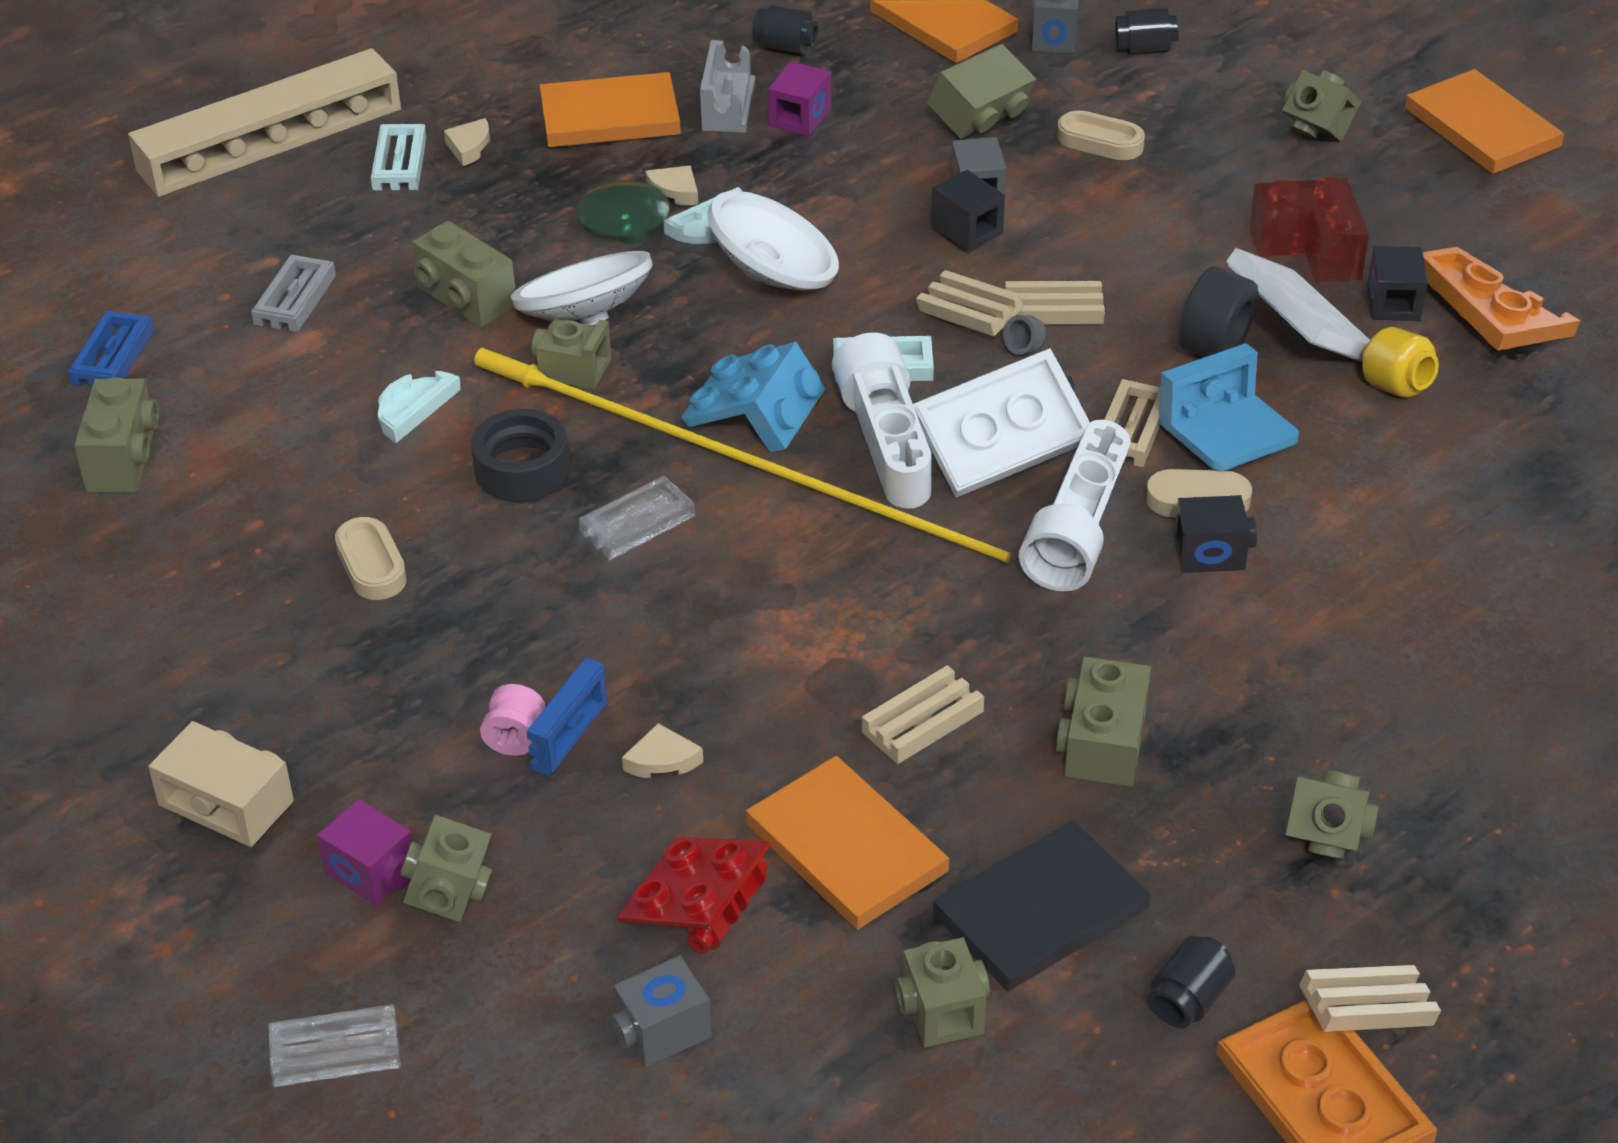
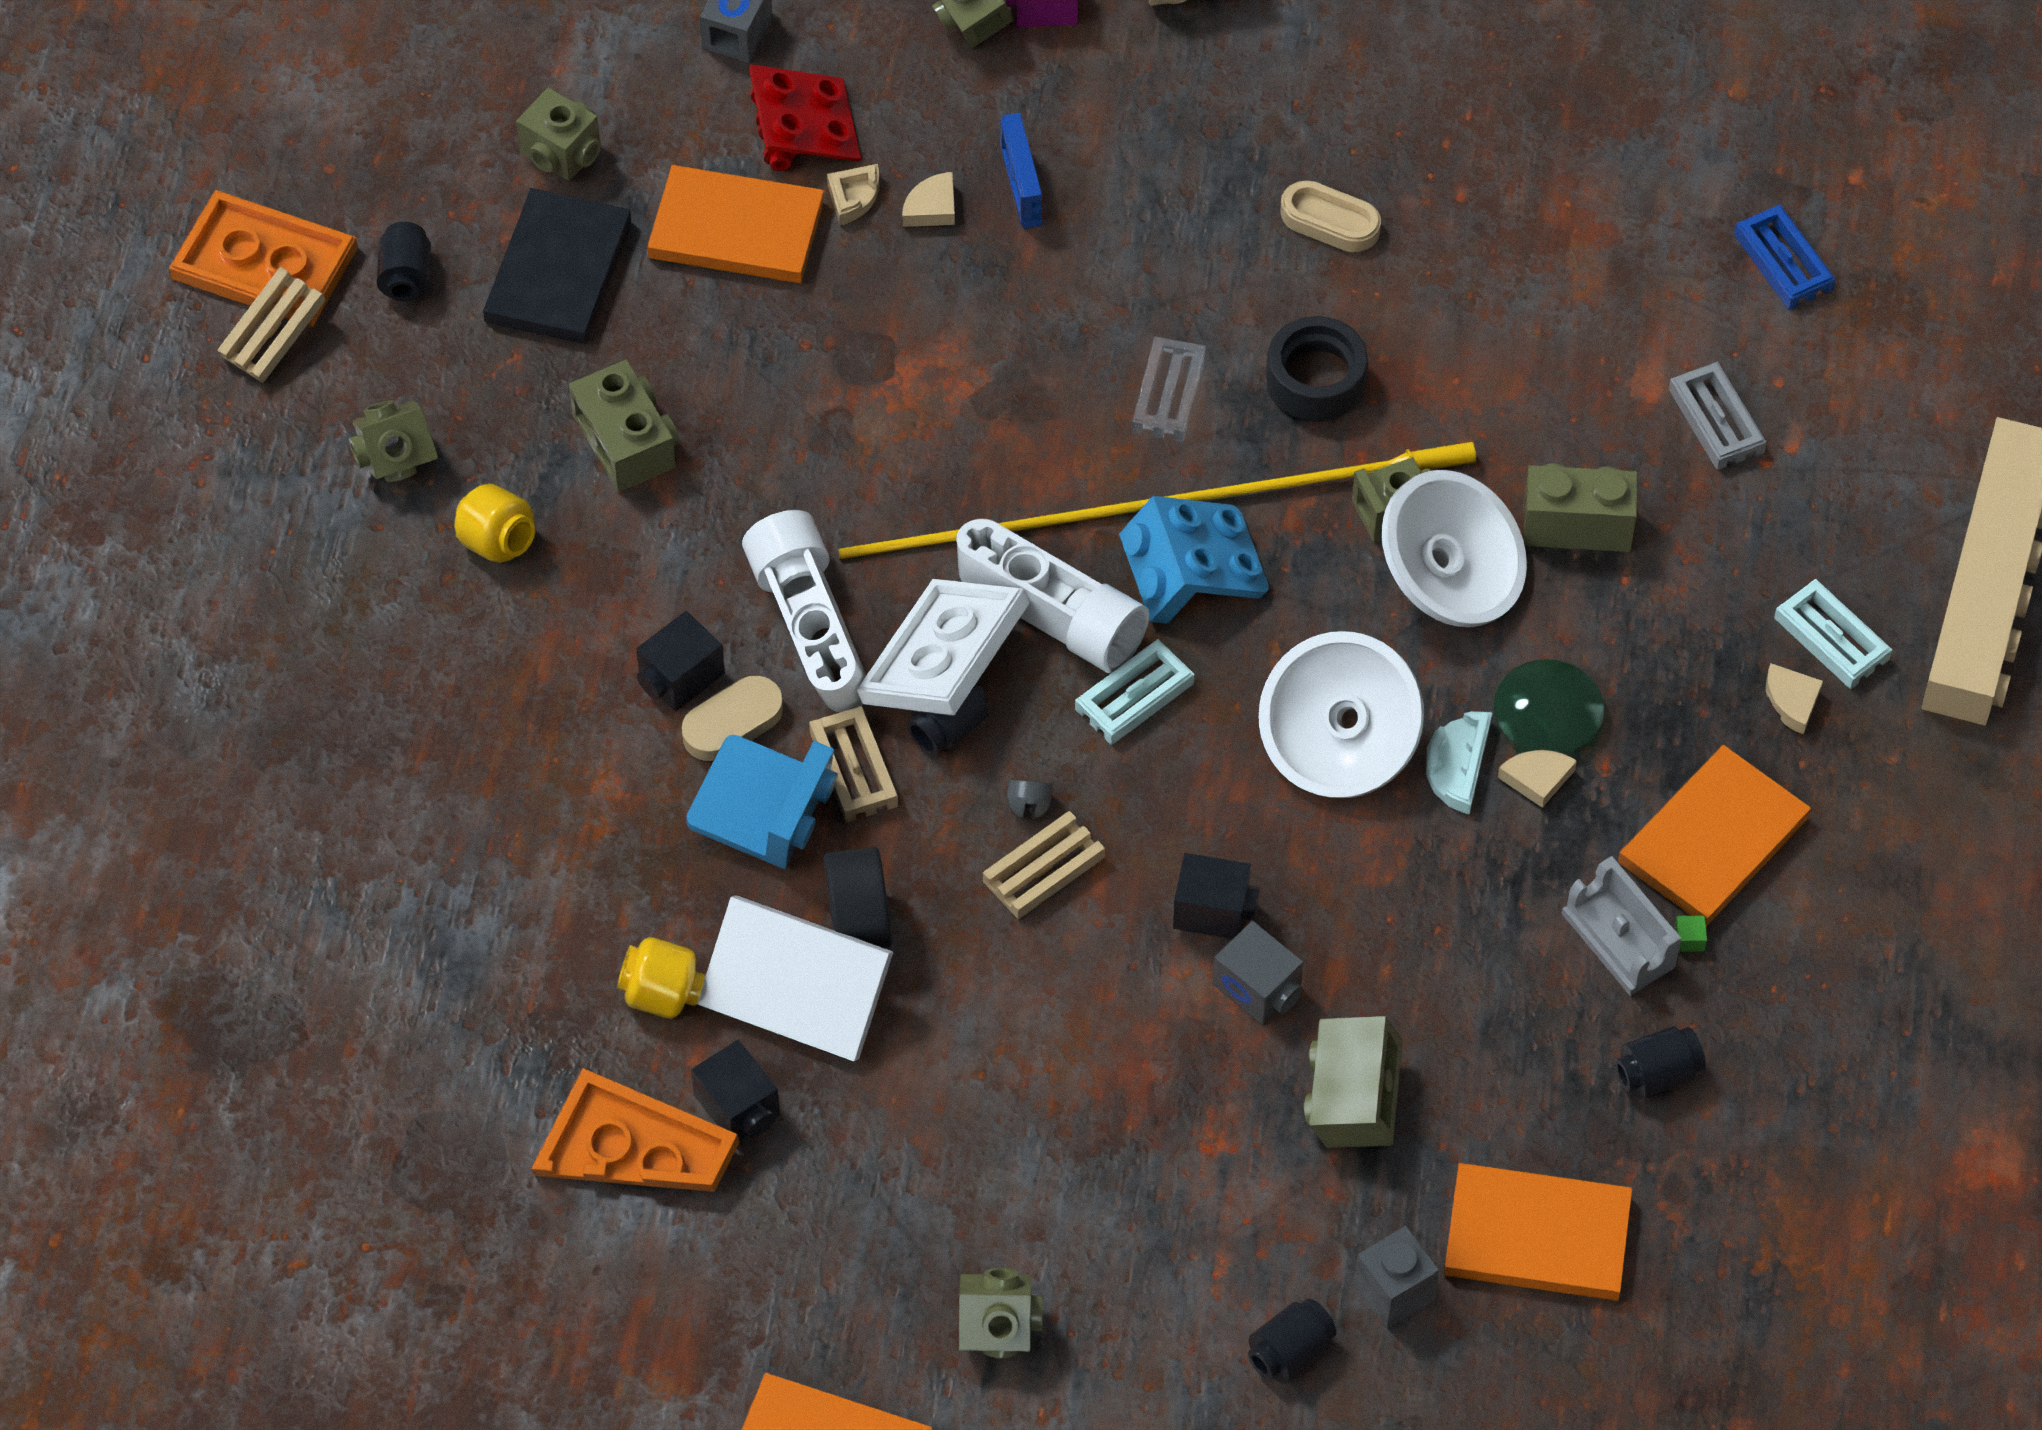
camera: 140 degrees right, 15 degrees up
olive brick [74,377,159,492] -> none
light aqua tile [378,371,461,443] -> none
bright pink wheel [480,684,546,756] -> none
magenta brick [768,62,831,136] -> none
tan tile [862,665,984,764] -> none
tan tile [916,270,1023,336] -> none
tan tile [1057,110,1145,160] -> none
clear red brick [1249,177,1370,283] -> none
none -> yellow head [454,483,536,563]
none -> tan tile [827,164,879,226]
none -> bright green piece [1674,916,1707,952]

